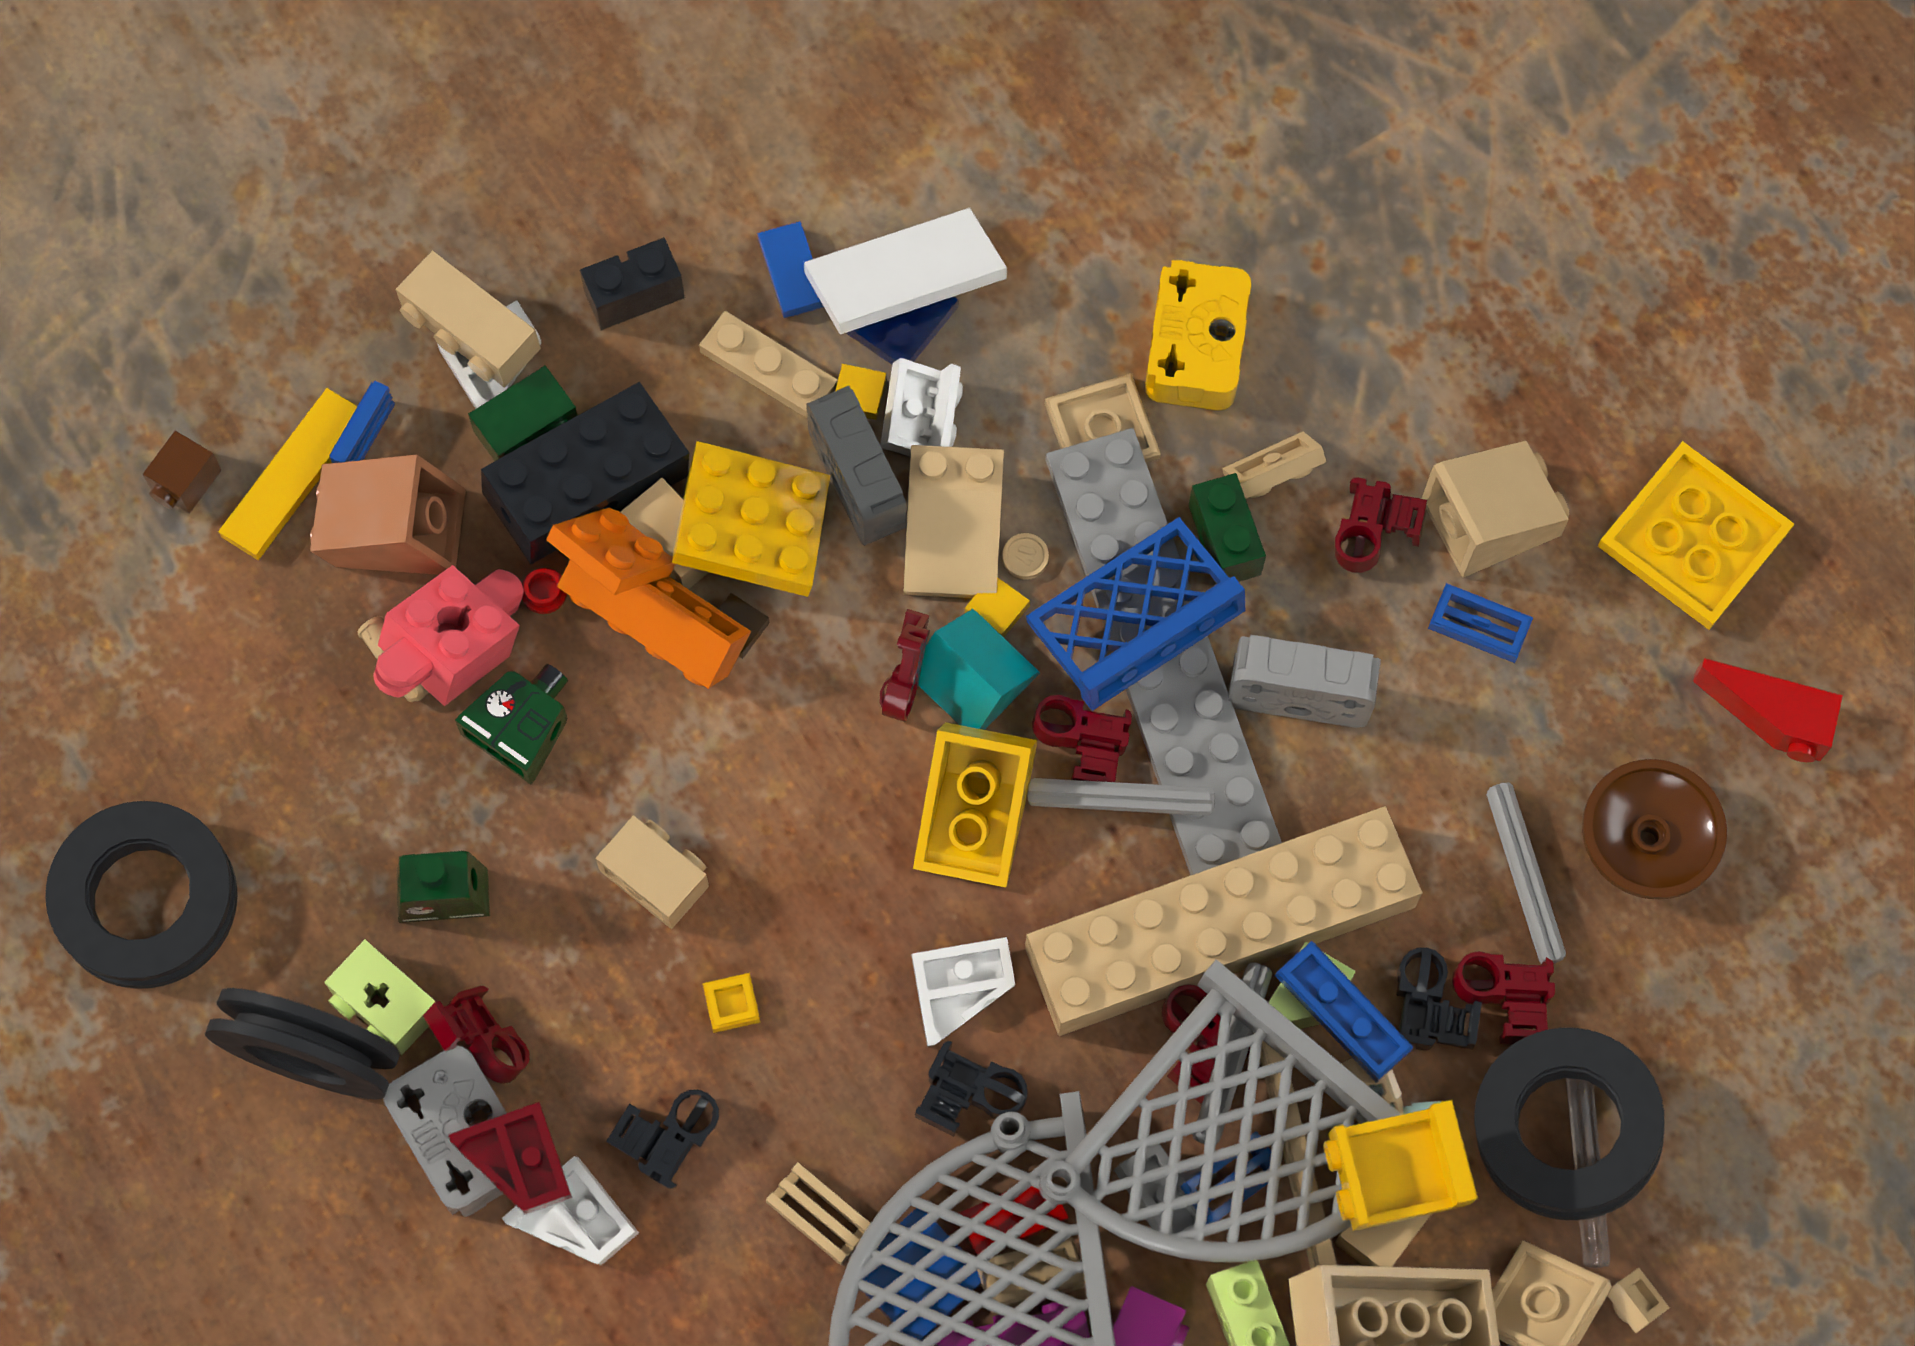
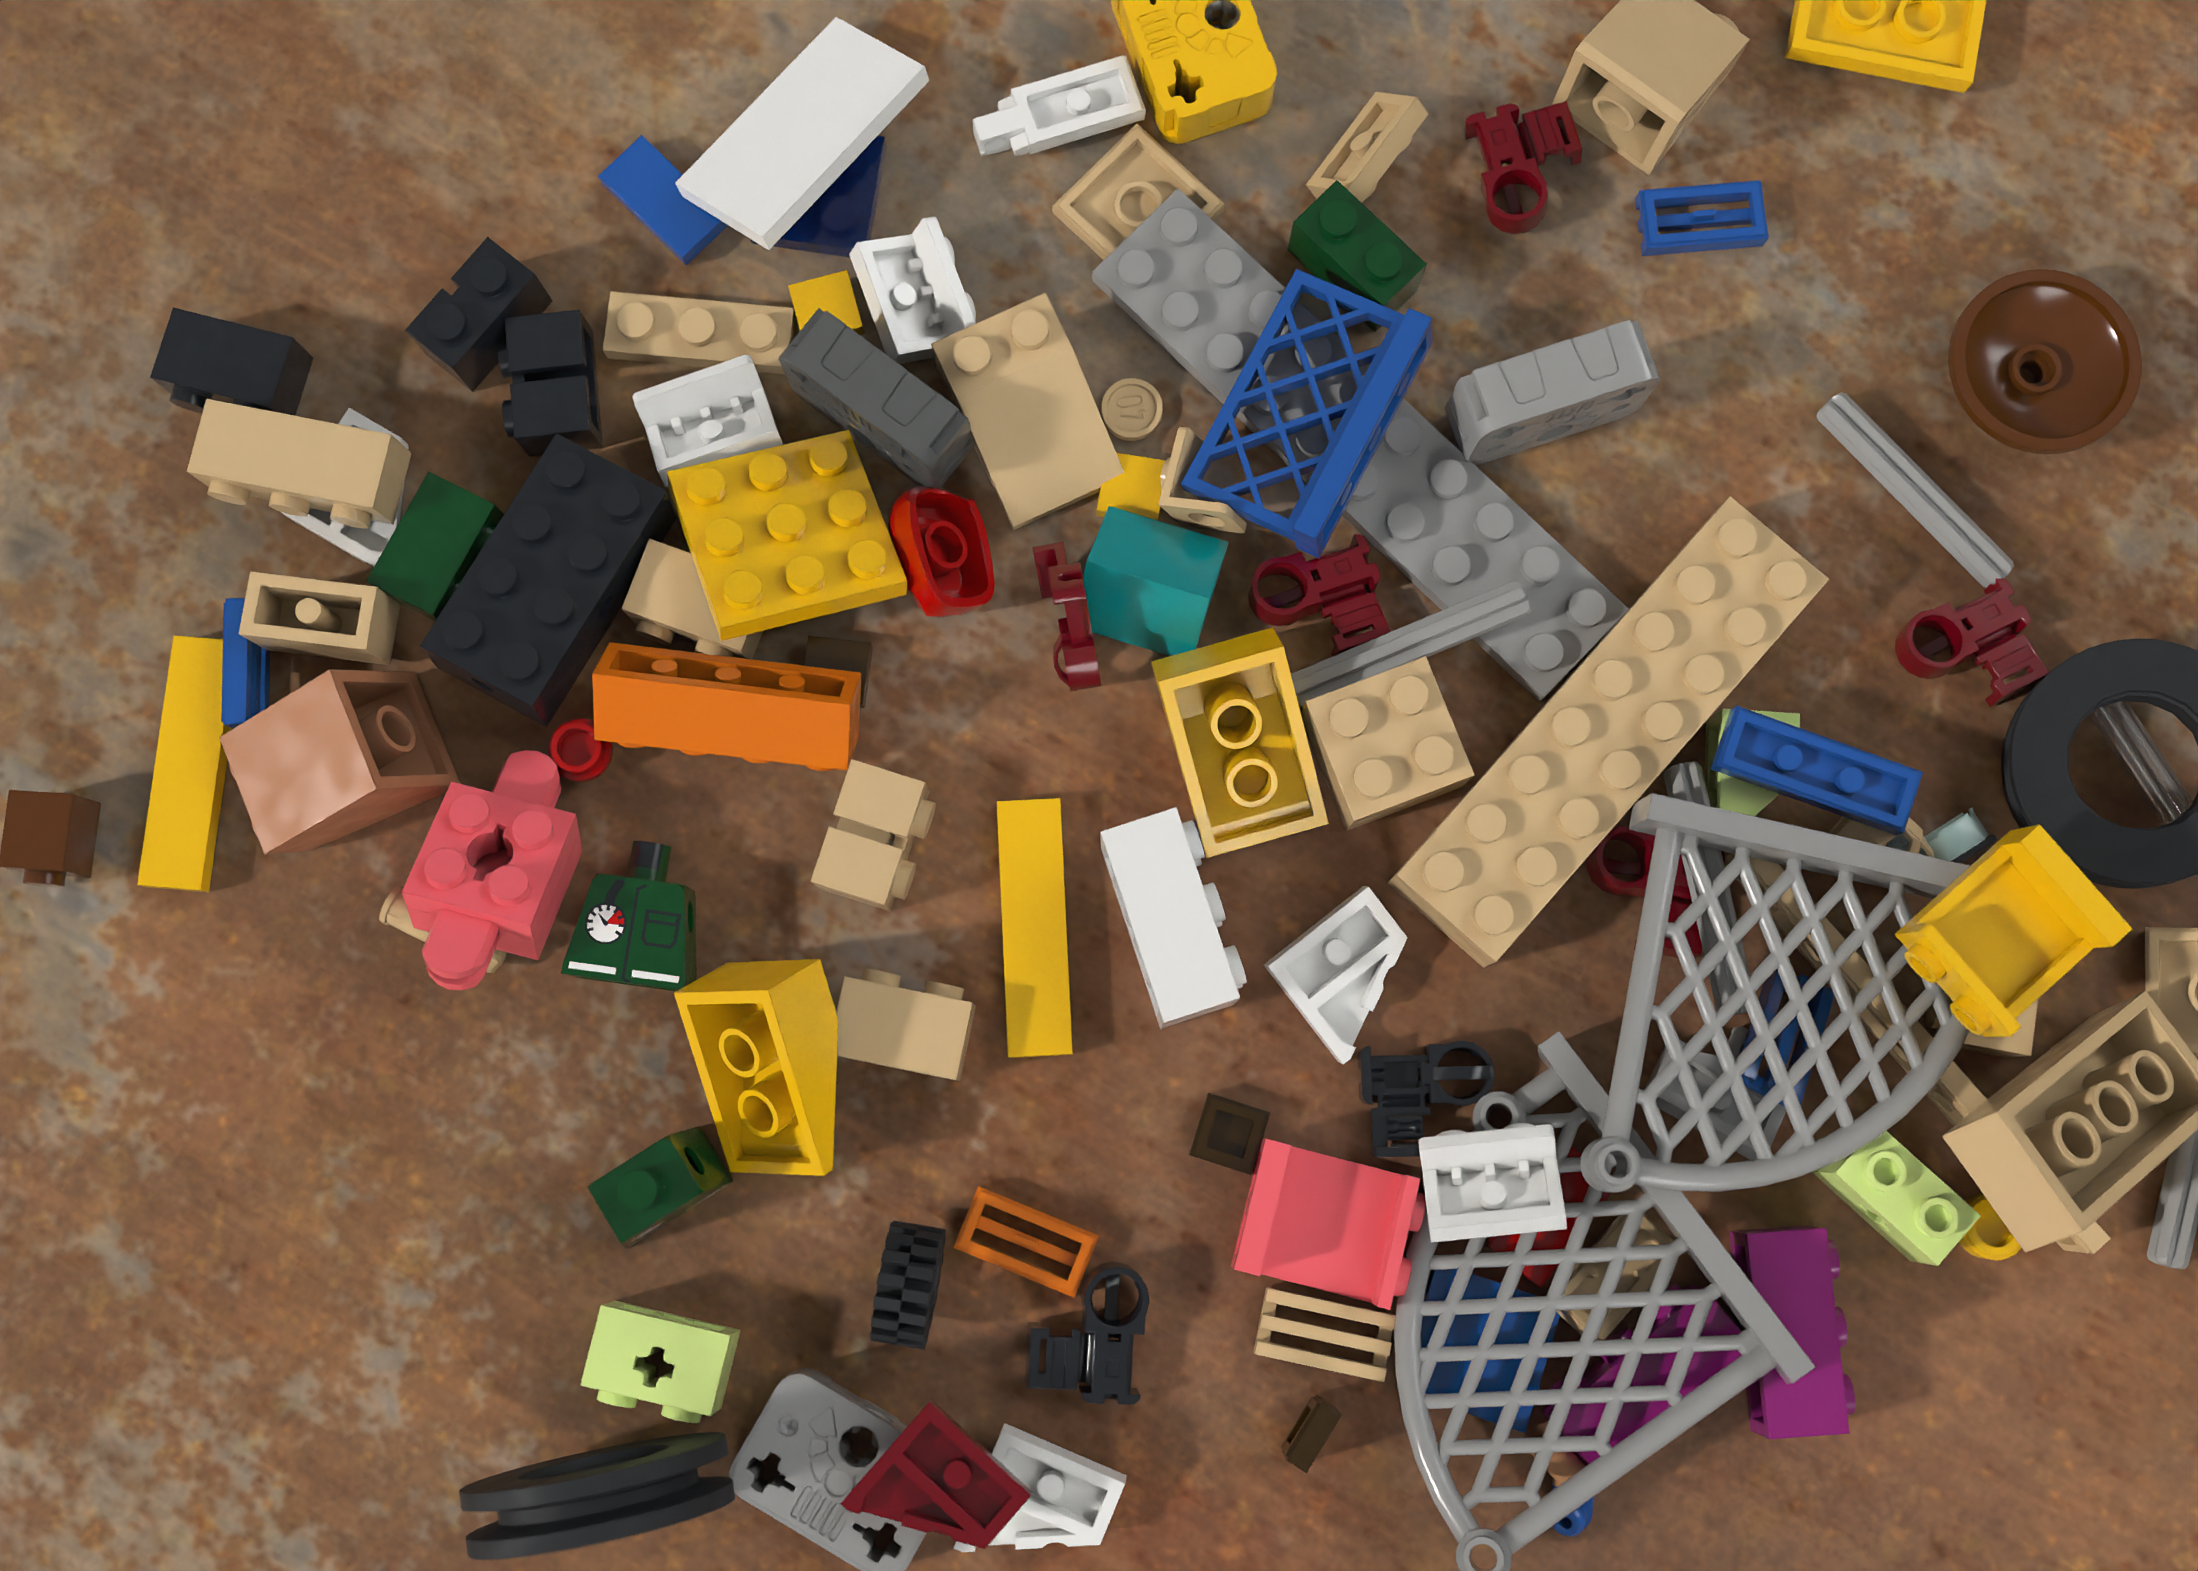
camera: 25 degrees left, 10 degrees up
black tyre [45,801,237,989] -> none
dark red piece [423,985,530,1084] -> none
orange plate [546,507,676,595] -> none
yellow tile [702,973,761,1033] -> none
black piece [1396,947,1482,1050] -> none
red slope [1693,658,1843,763] -> none
none -> black piece [150,307,314,416]
none -> tan brick [239,571,400,665]
none -> black piece [497,310,603,456]
none -> white bracket [632,355,783,487]
none -> yellow slope [674,959,838,1176]
none -> tan piece [810,759,936,911]
none -> black tyre [870,1220,946,1350]
none -> red piece [888,486,995,618]
none -> orange tile [953,1186,1099,1298]
none -> white hinge [972,55,1146,156]
none -> yellow tile [997,798,1073,1058]
none -> white brick [1100,807,1247,1029]
none -> tan bracket [1158,427,1247,533]
none -> dark brown tile [1189,1093,1270,1175]
none -> coral panel [1231,1139,1426,1310]
none -> dark brown tile [1281,1394,1342,1473]
none -> tan brick [1301,656,1475,831]
none -> white bracket [1418,1123,1567,1242]

